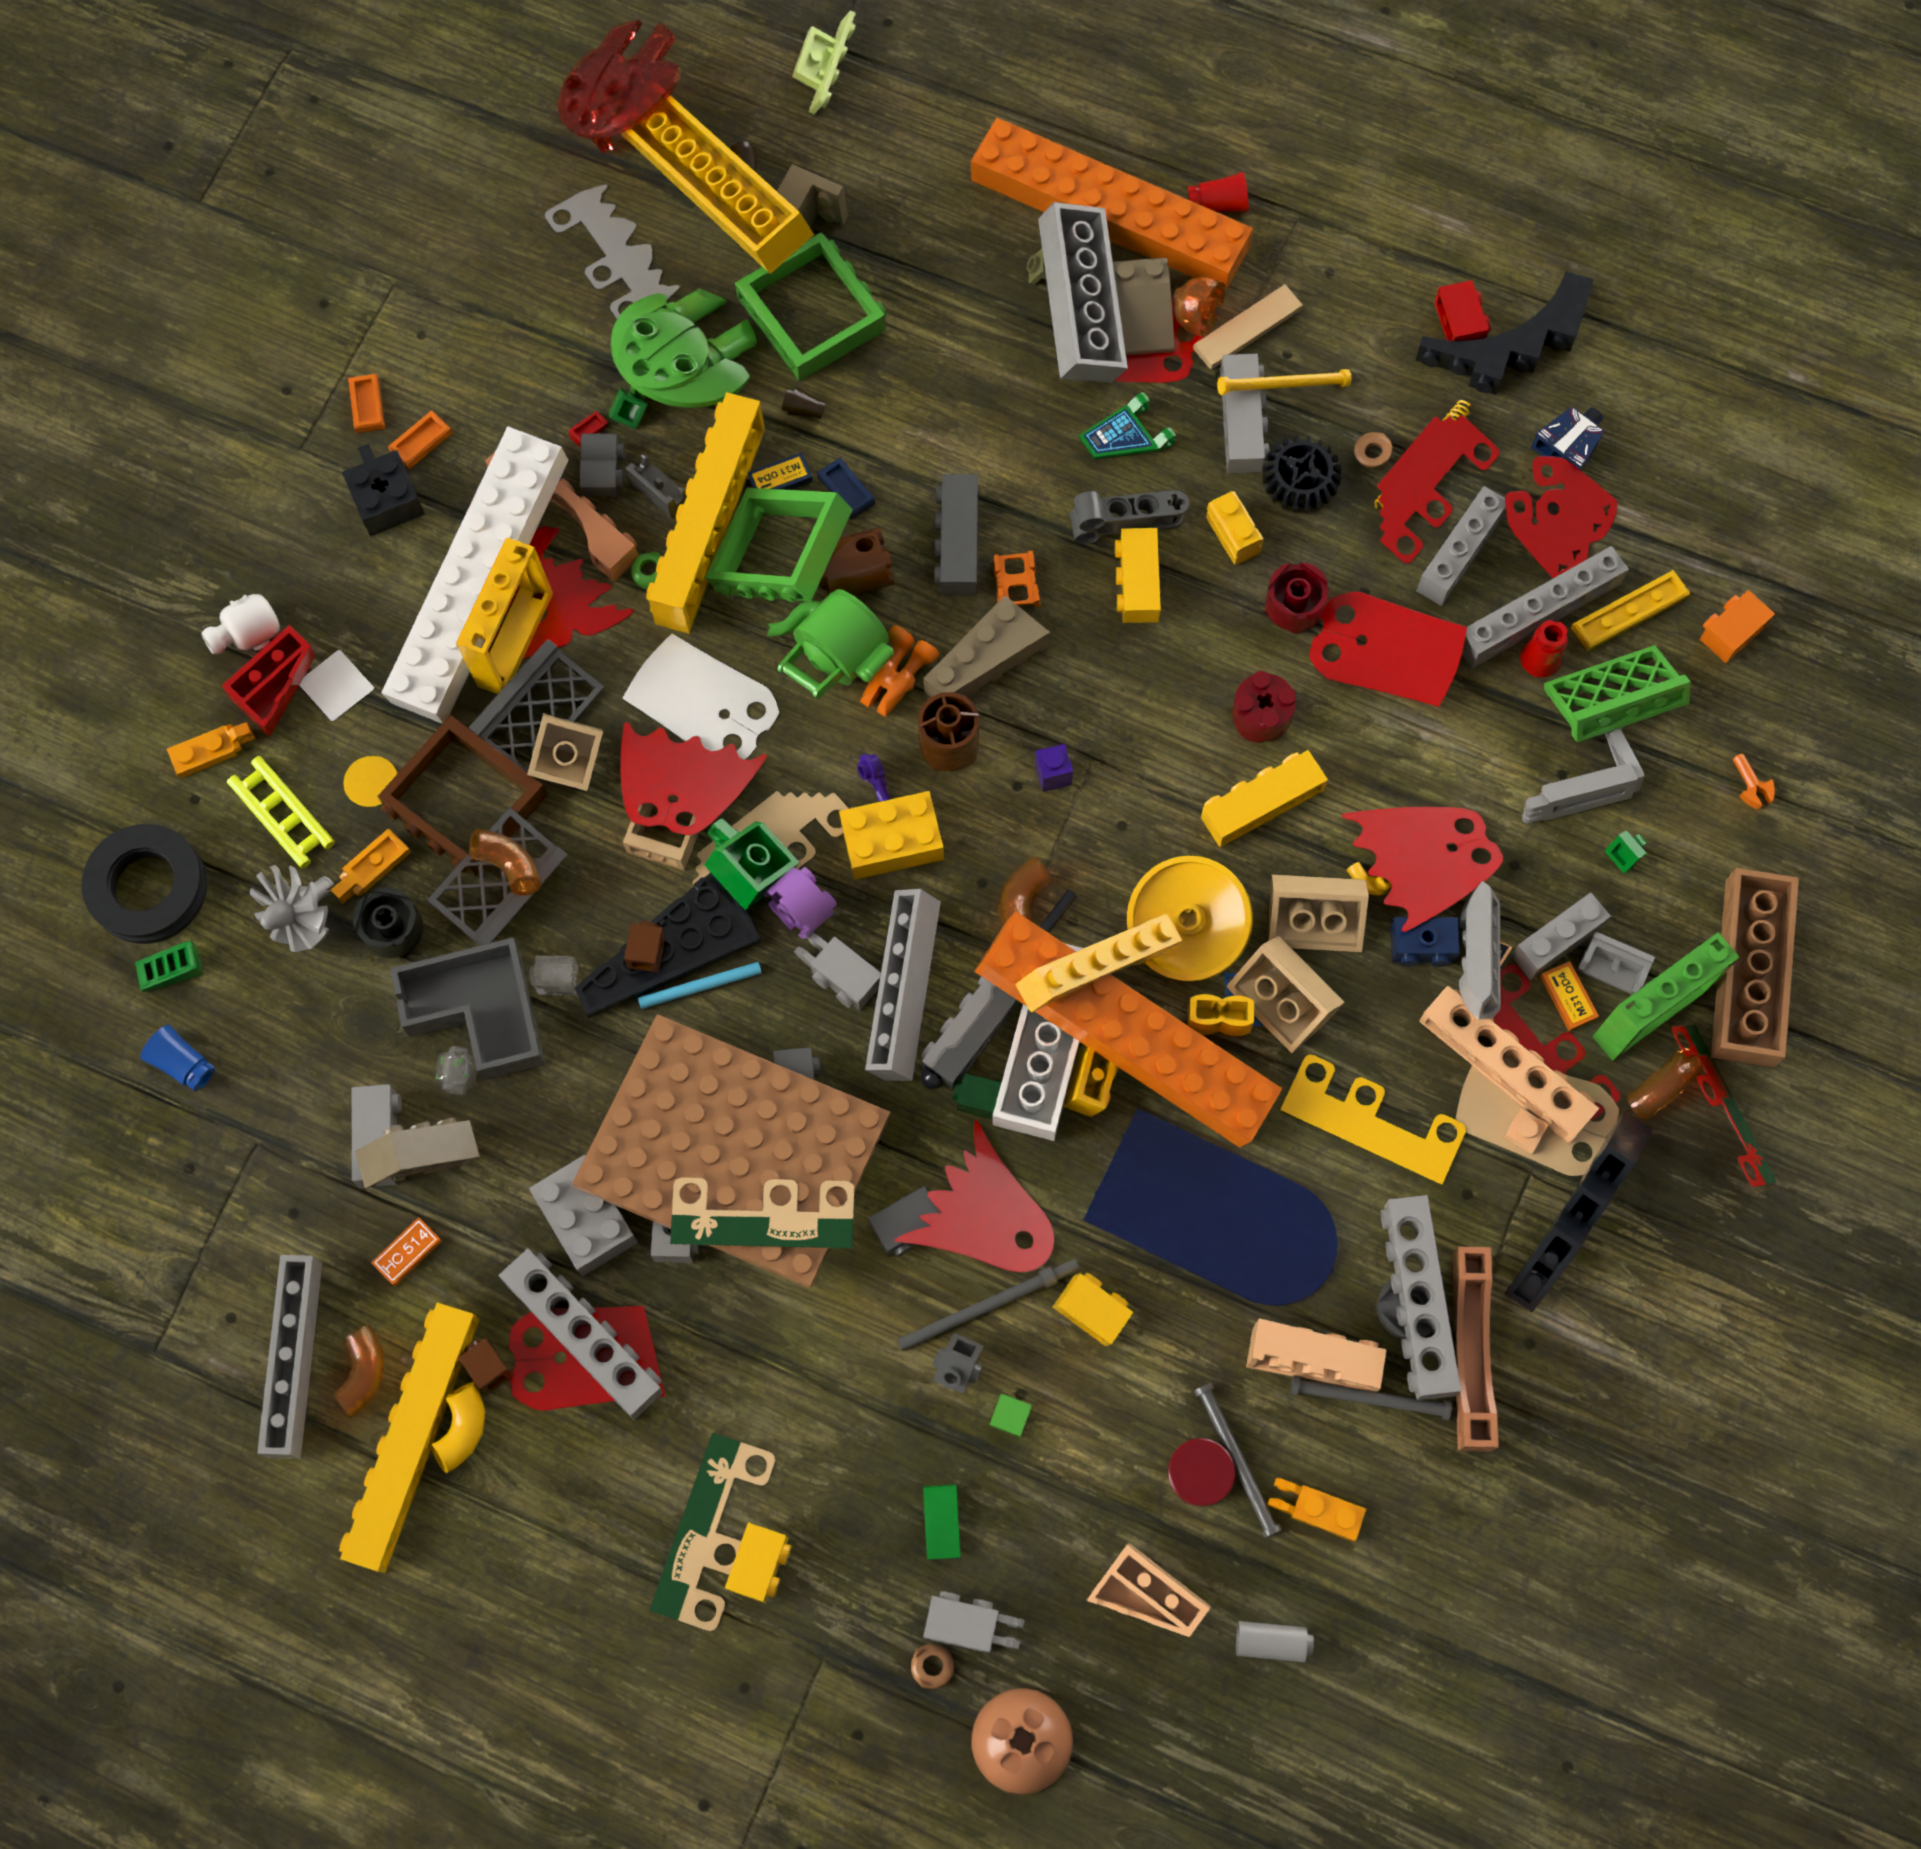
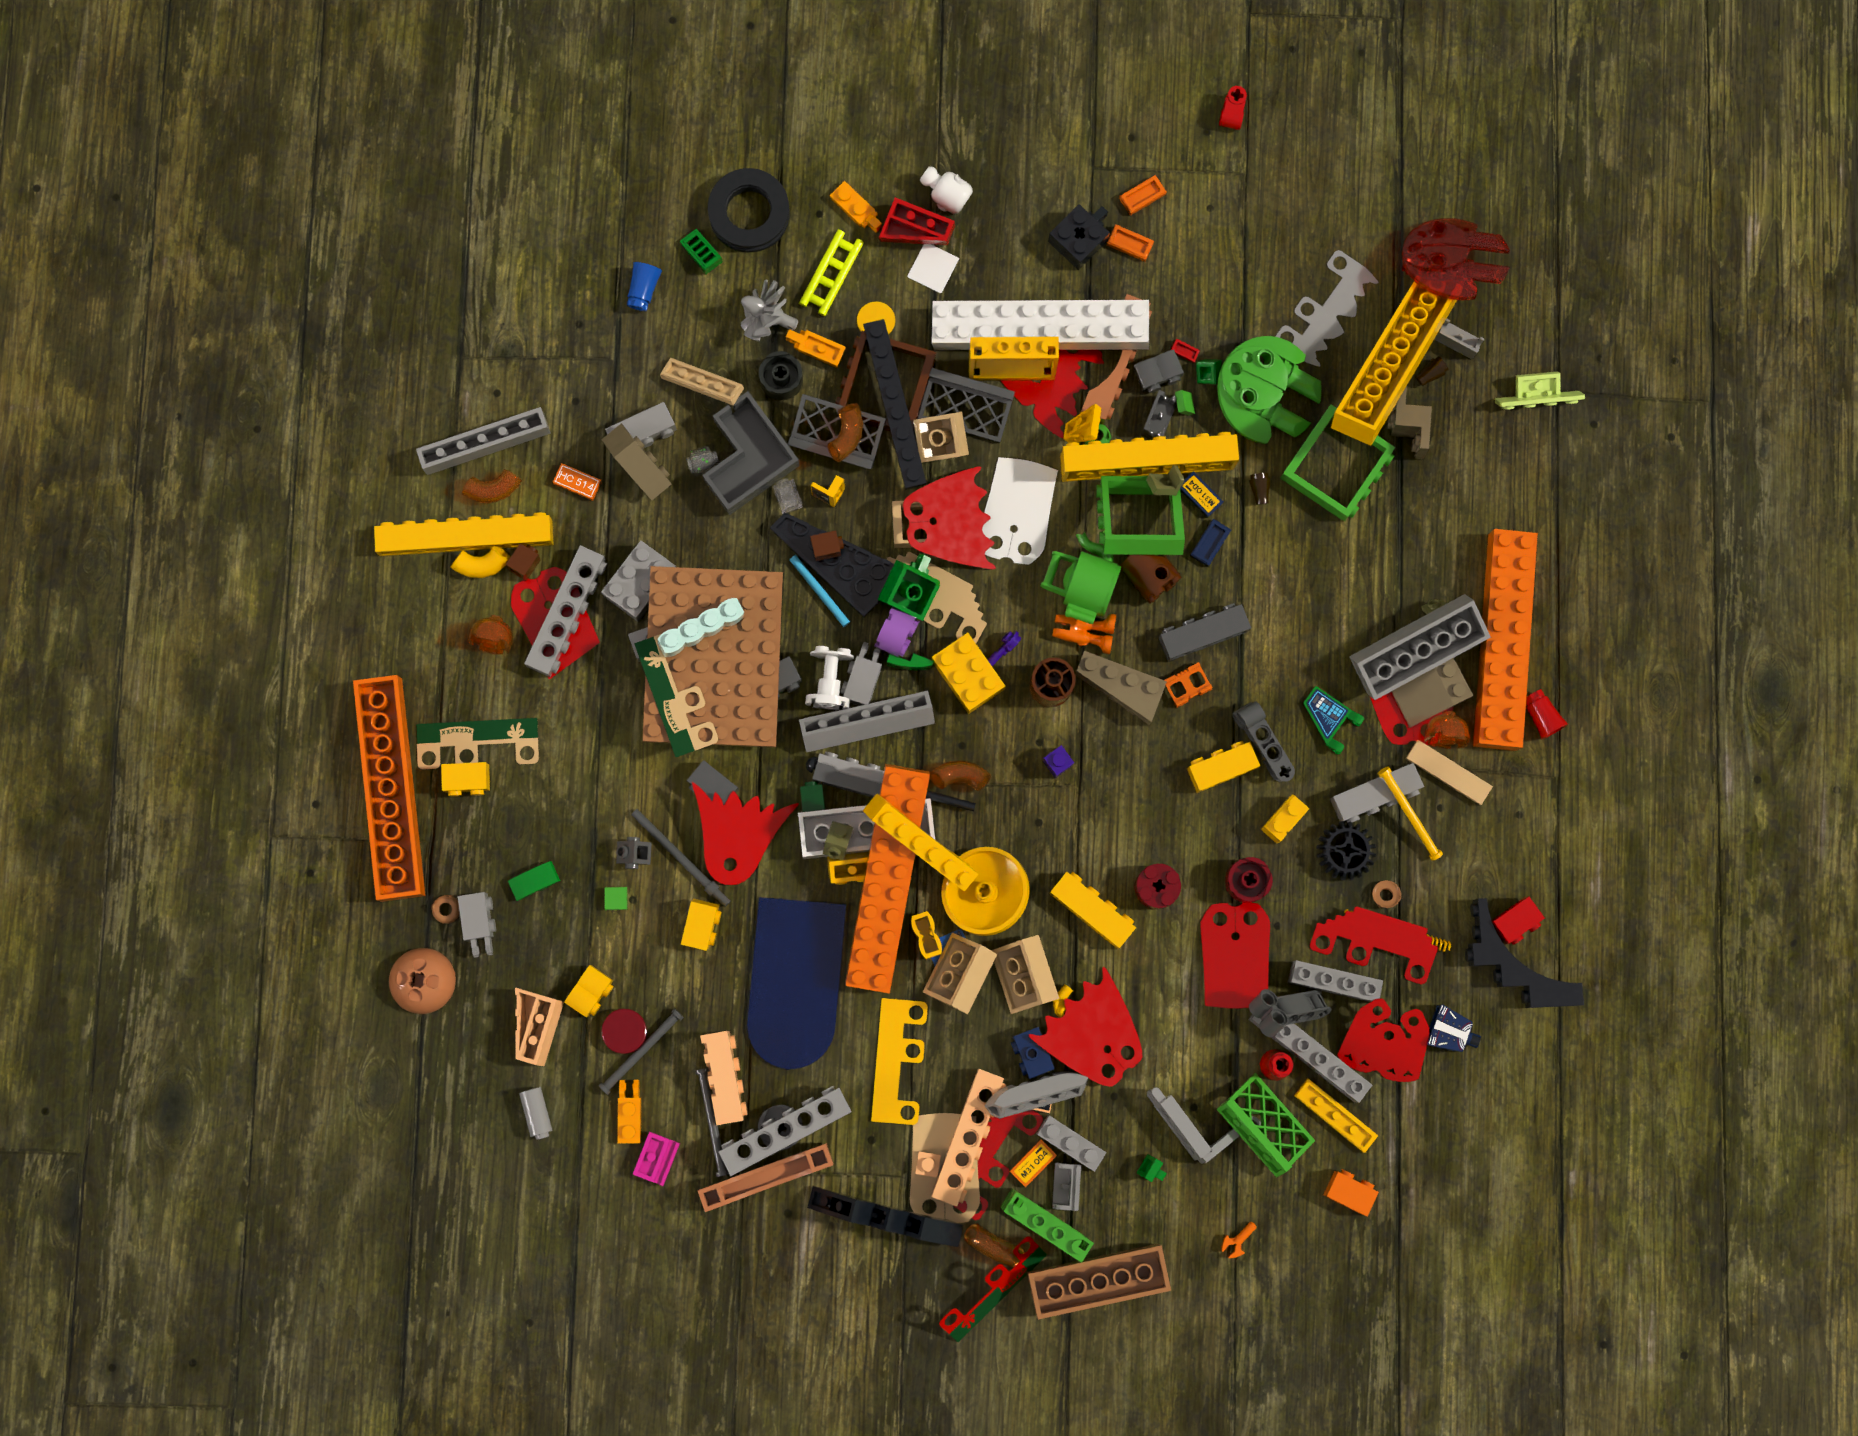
camera: 60 degrees right, 10 degrees up
none -> orange brick [353,675,425,902]
none -> clear orange cylinder [467,615,513,654]
none -> yellow brick [564,965,614,1017]
none -> dark pink plate [633,1132,680,1186]
none -> light aqua brick [658,598,744,657]
none -> tan tile [660,358,744,406]
none -> white piece [805,646,854,710]
none -> yellow panel [811,475,845,507]
none -> olive bracket [823,821,854,860]
none -> black plate [863,319,927,490]
none -> green slope [887,653,934,671]
none -> yellow wing [1063,404,1101,443]
none -> olive bracket [1146,465,1184,496]
none -> bright green tile [1175,390,1195,416]
none -> red piece [1219,86,1247,130]
none -> dark grey piece [1249,989,1332,1038]
none -> light grey hinge [1434,318,1484,359]

